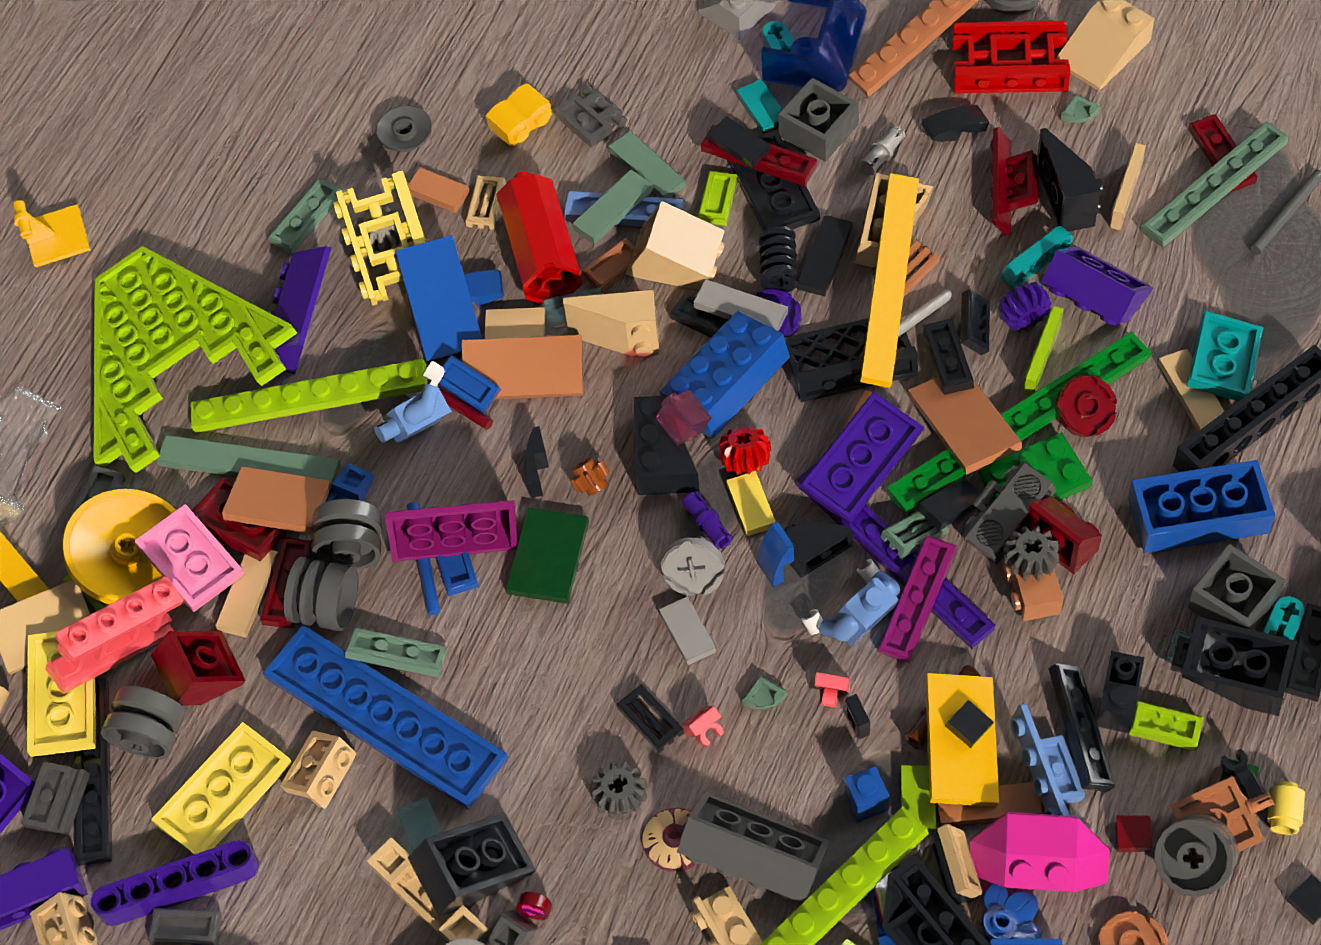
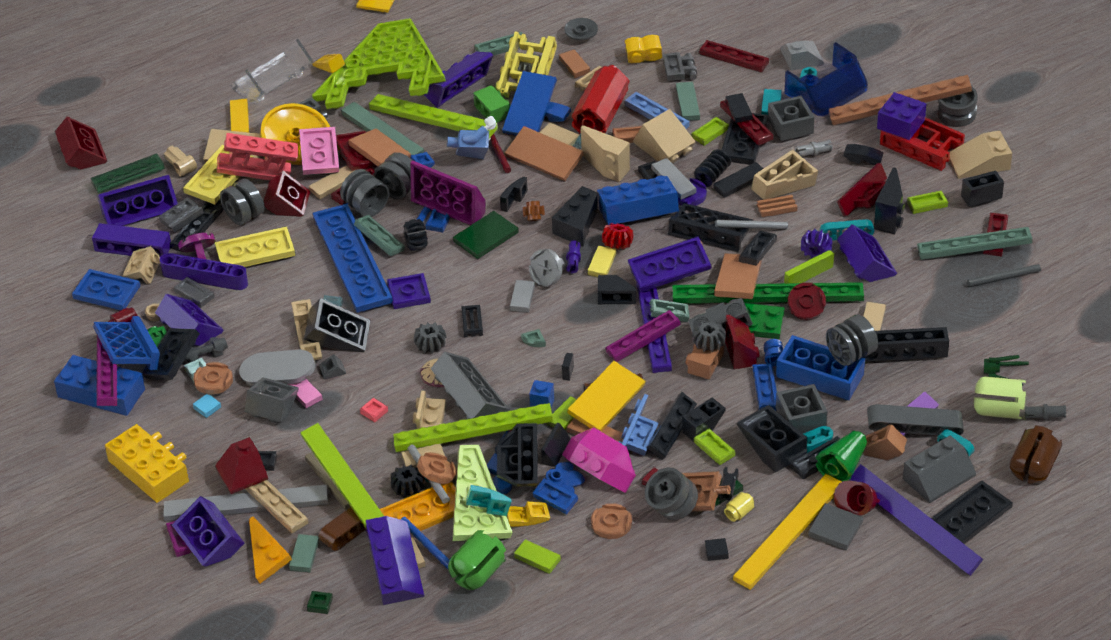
camera: 30 degrees right, 15 degrees down
tan bracket [280,730,356,808] -> none
blue tile [438,355,501,414] -> none
dark red tile [516,892,552,920] -> none
sand green tile [572,169,653,245] -> none
clear pink brick [655,390,712,445] -> none
coral tile [680,706,724,746] -> none
blue slope [757,521,794,587] -> none
medium blue torso [801,559,900,647] -> none
coral tile [814,672,851,708] -> none
yellow tile [860,173,919,388] -> none
black tile [918,477,981,531] -> none
tan tile [937,824,982,898] -> none
black tile [945,700,994,748] -> none
black plate [961,289,990,355] -> none
sand green tile [1061,95,1100,123] -> none
tan tile [1109,143,1146,230] -> none
teal tile [1186,310,1263,401] -> none
none -> magenta tile [178,232,216,259]
none -> yellow slope [312,54,345,73]
none -> dark purple tile [387,273,431,309]
none -> black gear [403,219,428,251]
none -> bright green brick [473,85,511,123]
none -> dark red tile [699,40,769,73]
none -> blue tile [752,363,777,411]
none -> blue wheel [763,339,783,366]
none -> dark grey wheel [826,314,878,366]
none -> dark purple brick [877,92,927,140]
none -> lime tile [907,190,948,214]
none -> black brick [961,170,1004,207]

